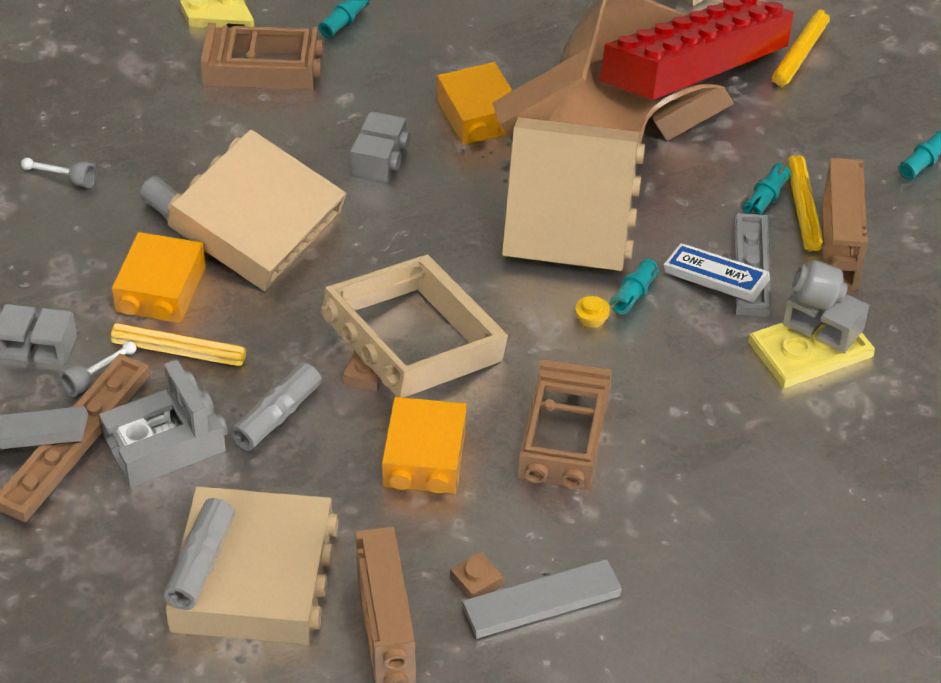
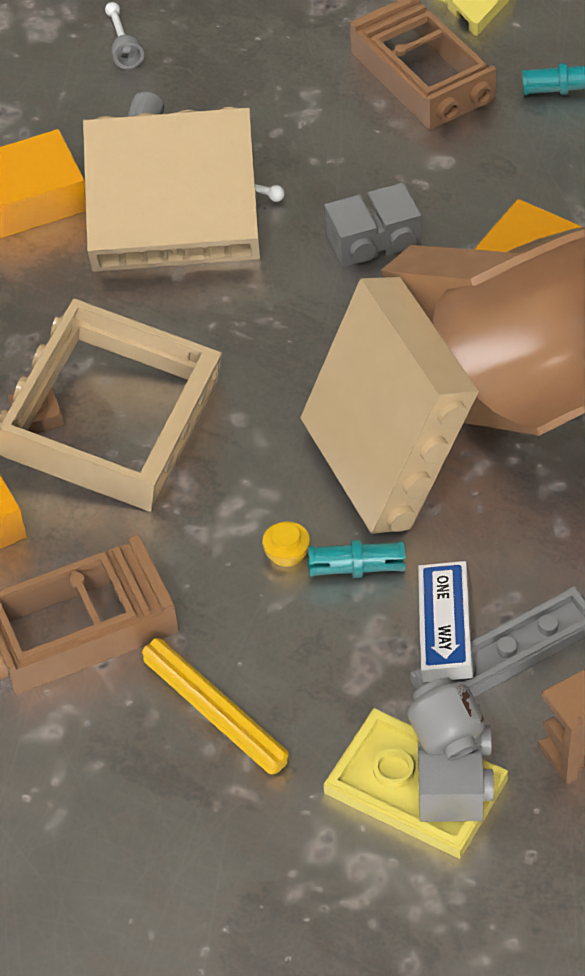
camera: 60 degrees right, 5 degrees up
none -> yellow axle [142,638,289,775]

